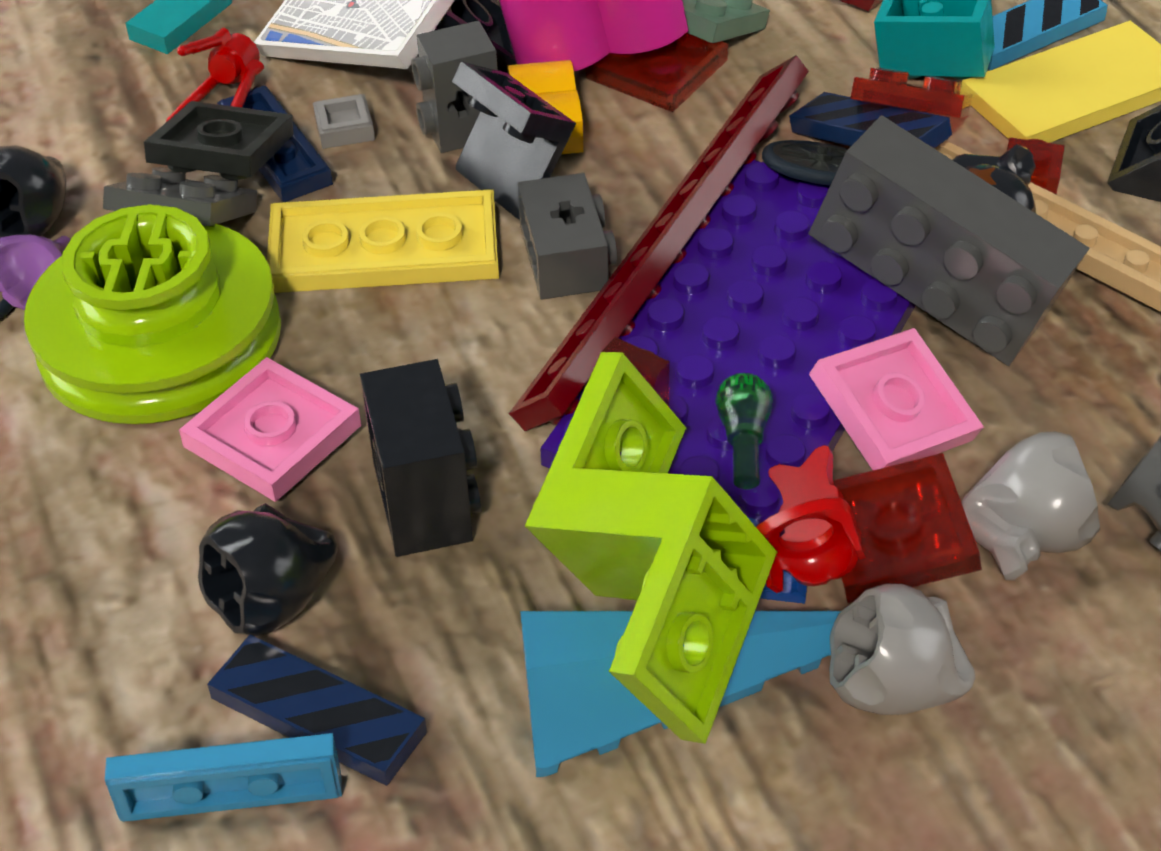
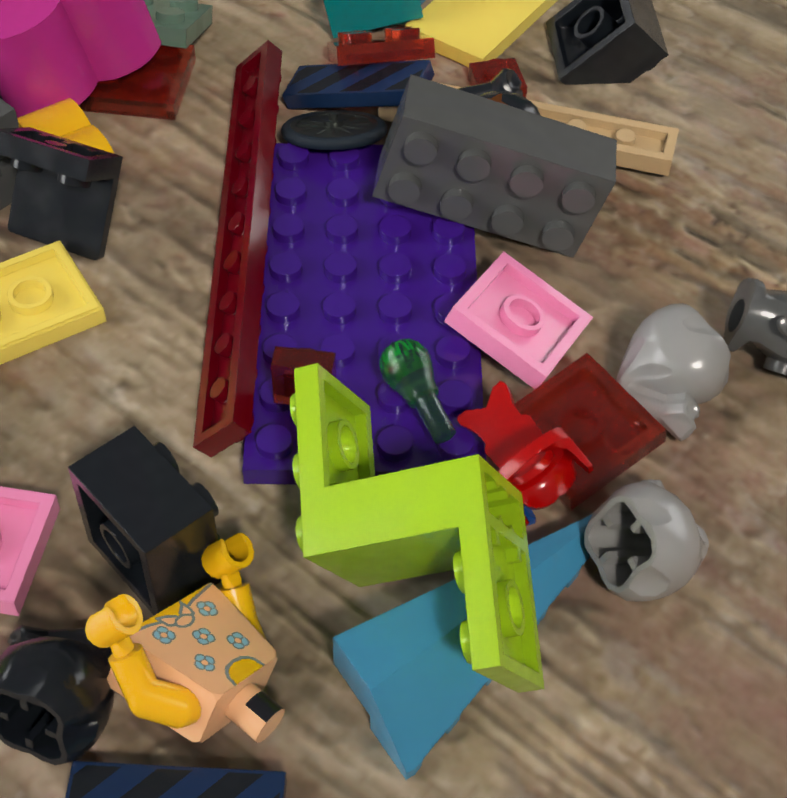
camera: 30 degrees left, 5 degrees up
dark grey brick [517,172,617,300] -> none
none -> torso [85,533,285,743]

